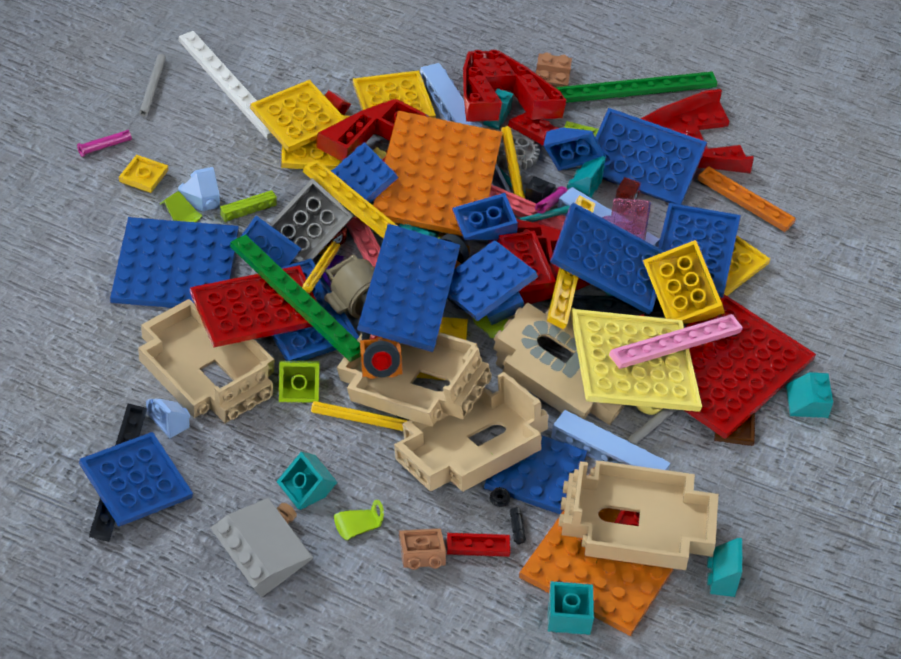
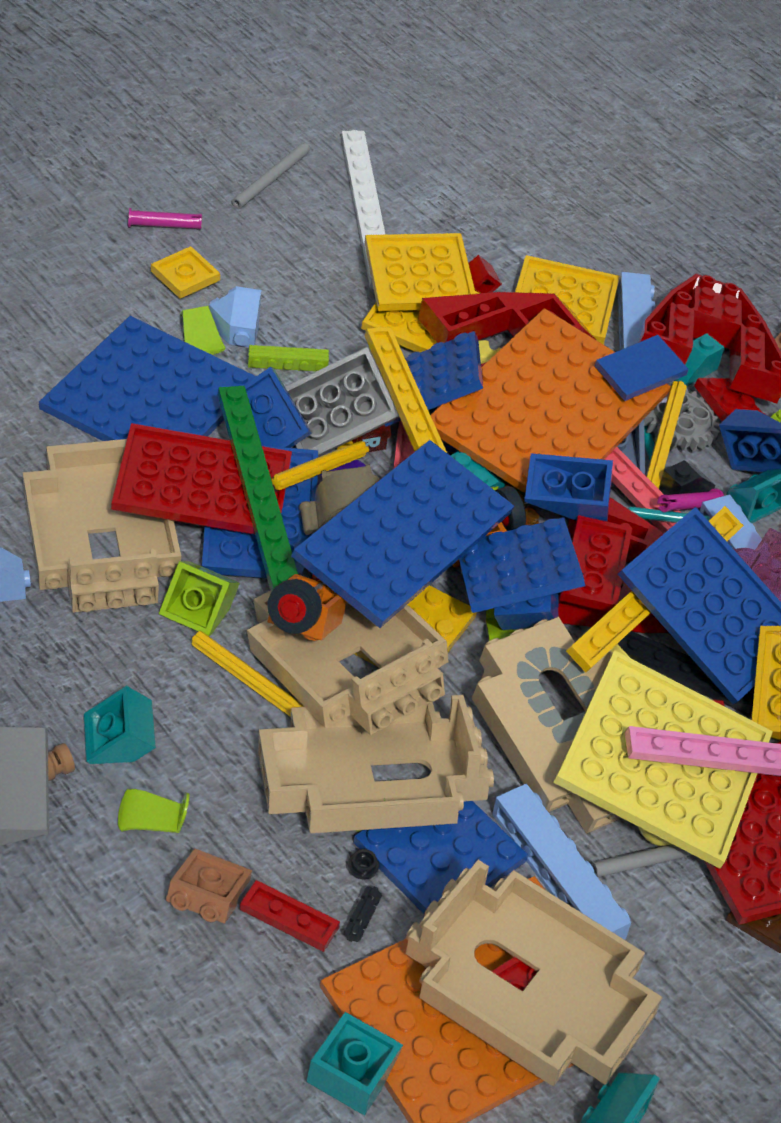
camera: 25 degrees right, 0 degrees up
none -> blue tile [595,335,688,401]

